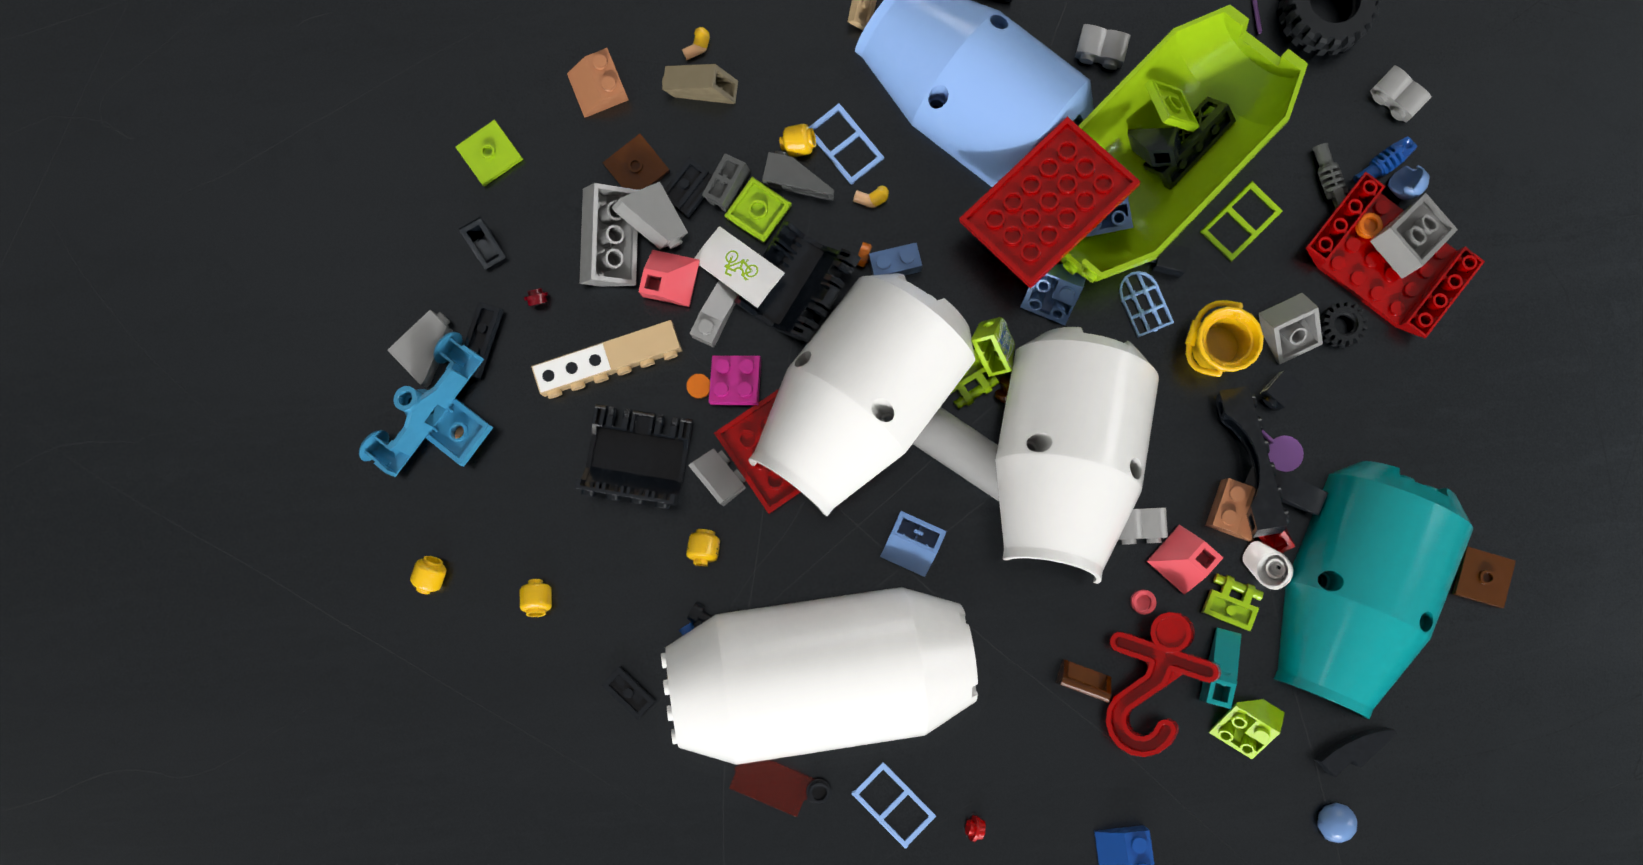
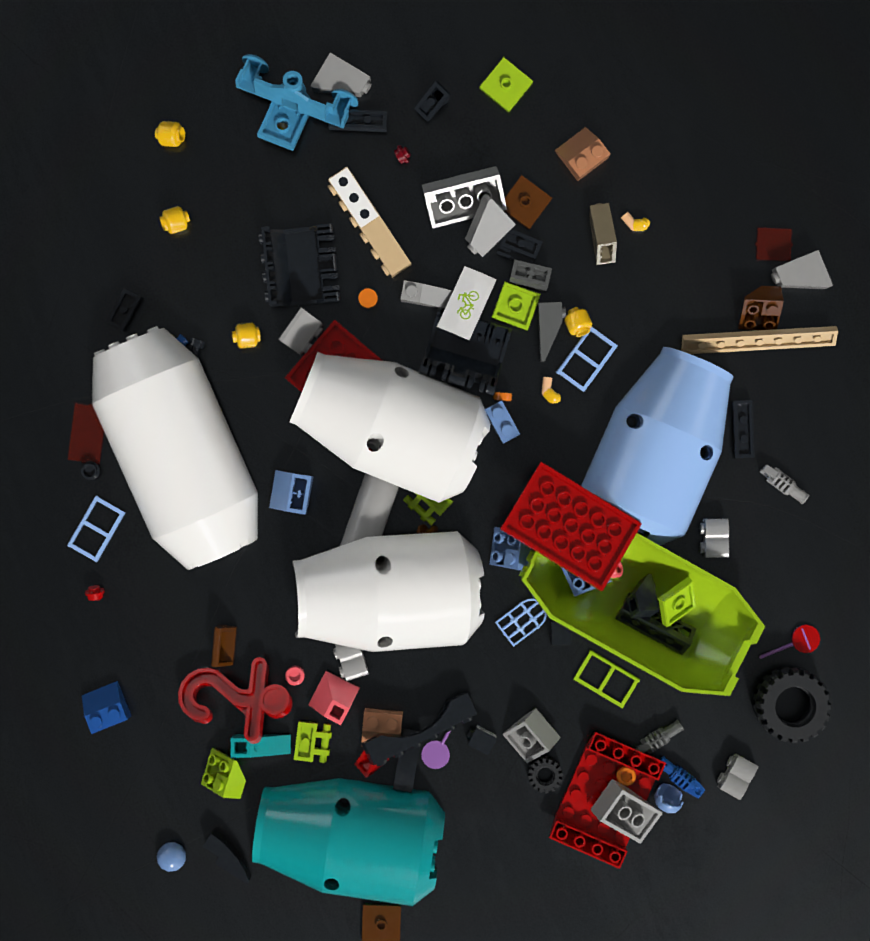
camera: 70 degrees right, 5 degrees up
coral slope [638,250,700,307] -> none
dark pink plate [709,356,762,405] -> none
lime torso [971,317,1015,377] -> none
yellow piece [1185,300,1264,377] -> none
white cap [1243,541,1294,590] -> none

